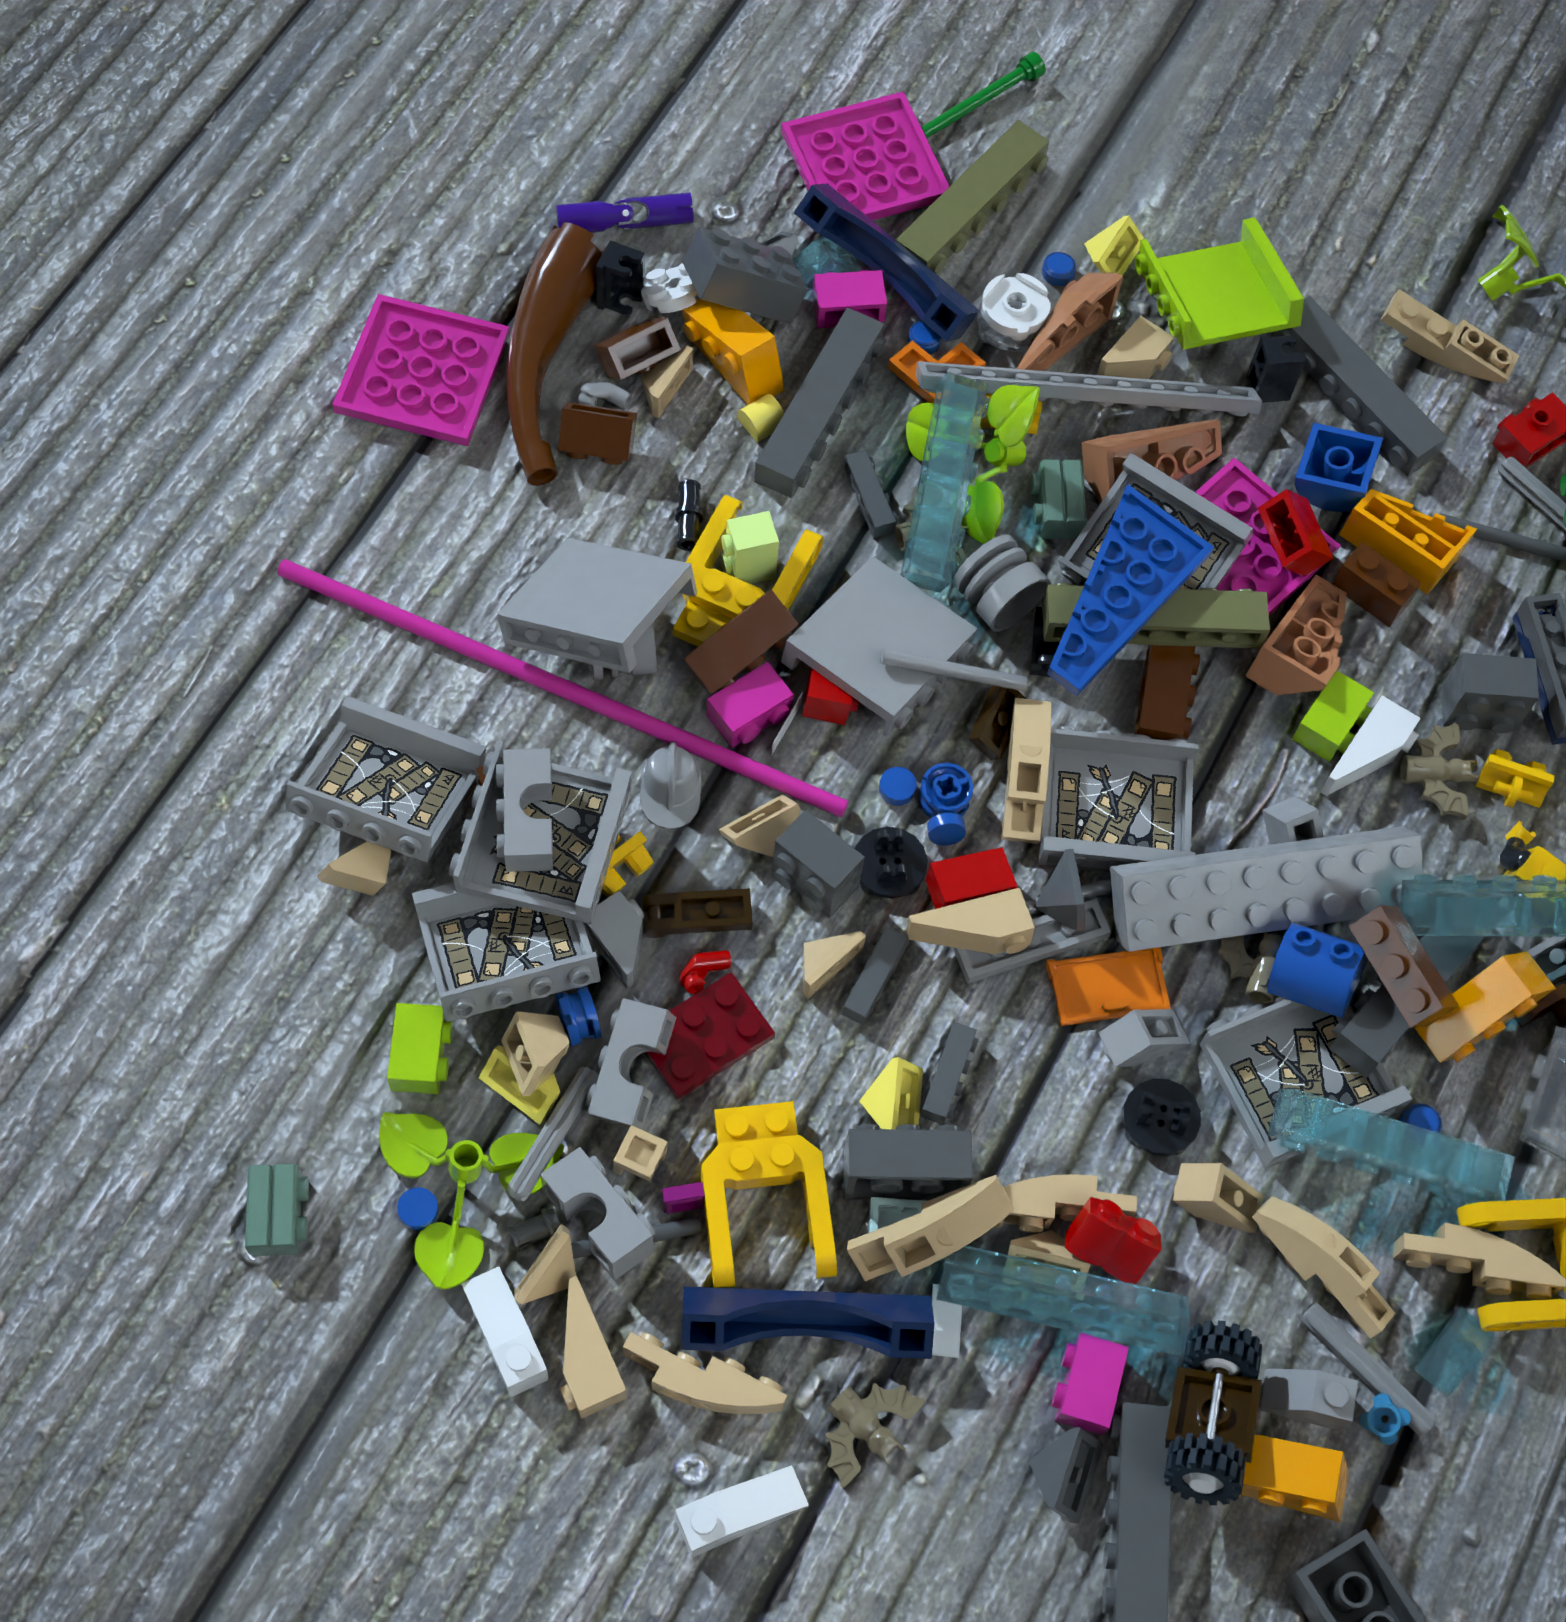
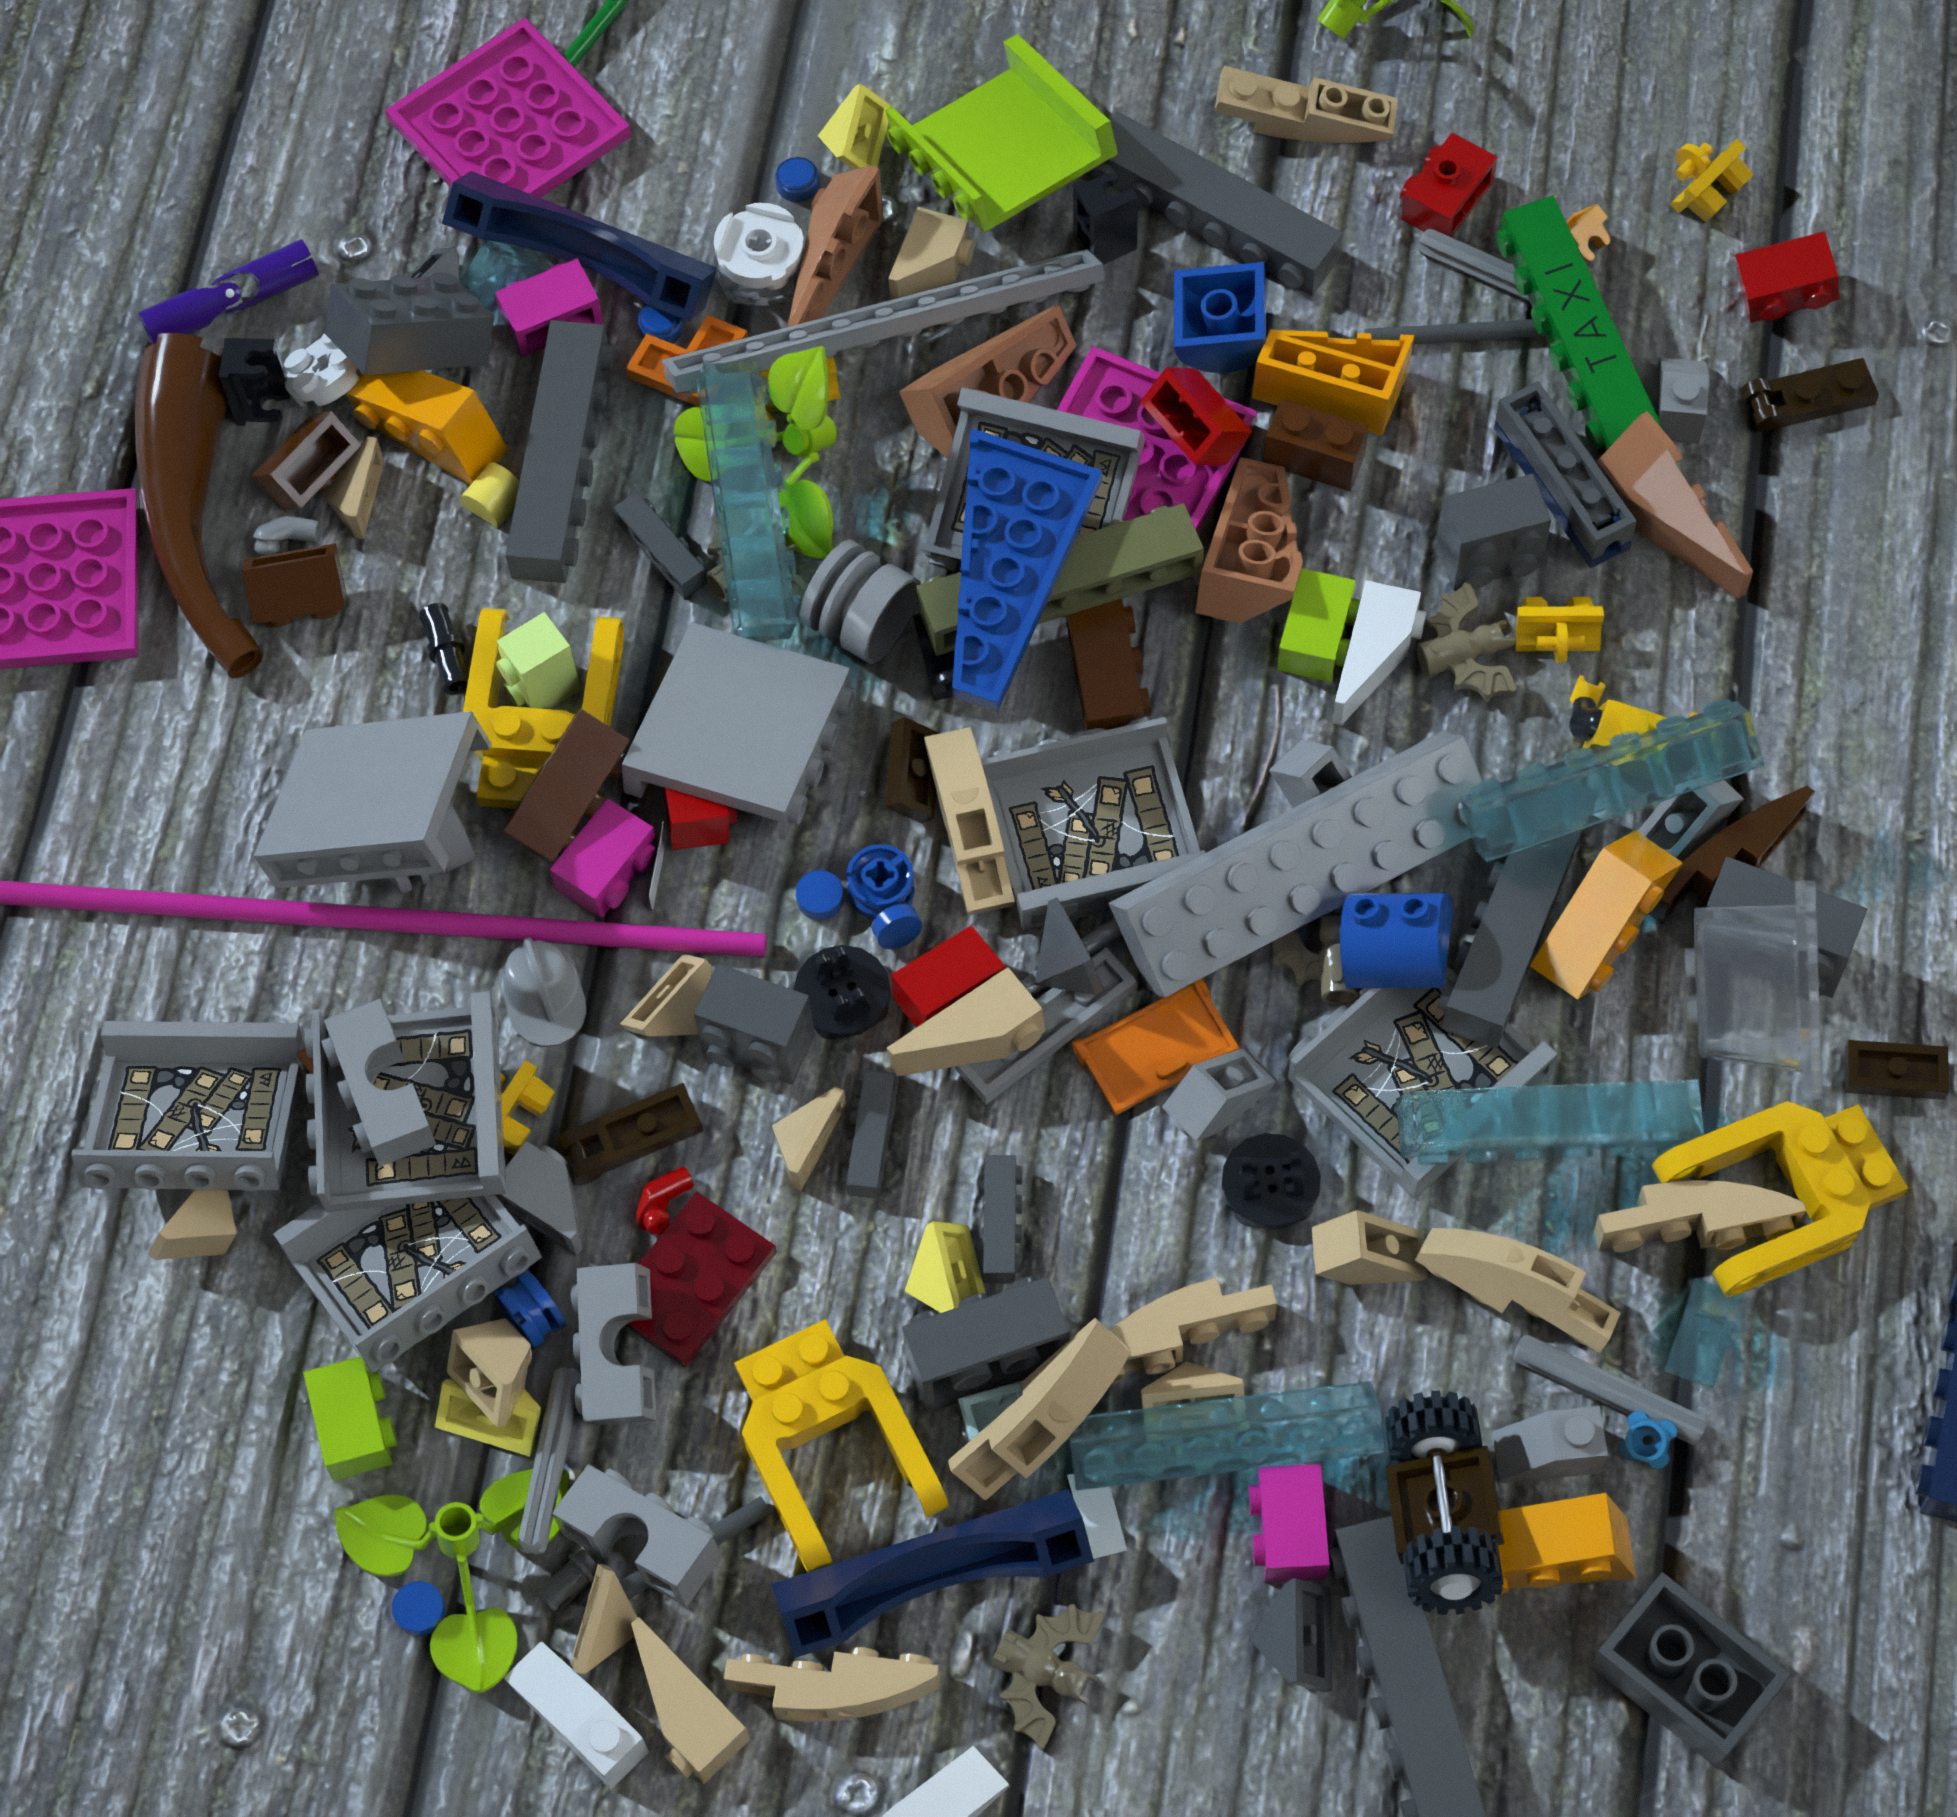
camera: 10 degrees left, 0 degrees up
sand green brick [245,1164,309,1256] -> none
tan panel [613,1125,668,1182] -> none
magenta tile [662,1182,705,1214] -> none
light grey bar [880,649,1027,691] -> none
olive brick [896,120,1049,274] -> none
sand green brick [1031,459,1087,539] -> none
red brick [1065,1197,1162,1285] -> none
brick [1349,905,1459,1028] -> none
blue piece [1400,1103,1442,1145] -> none

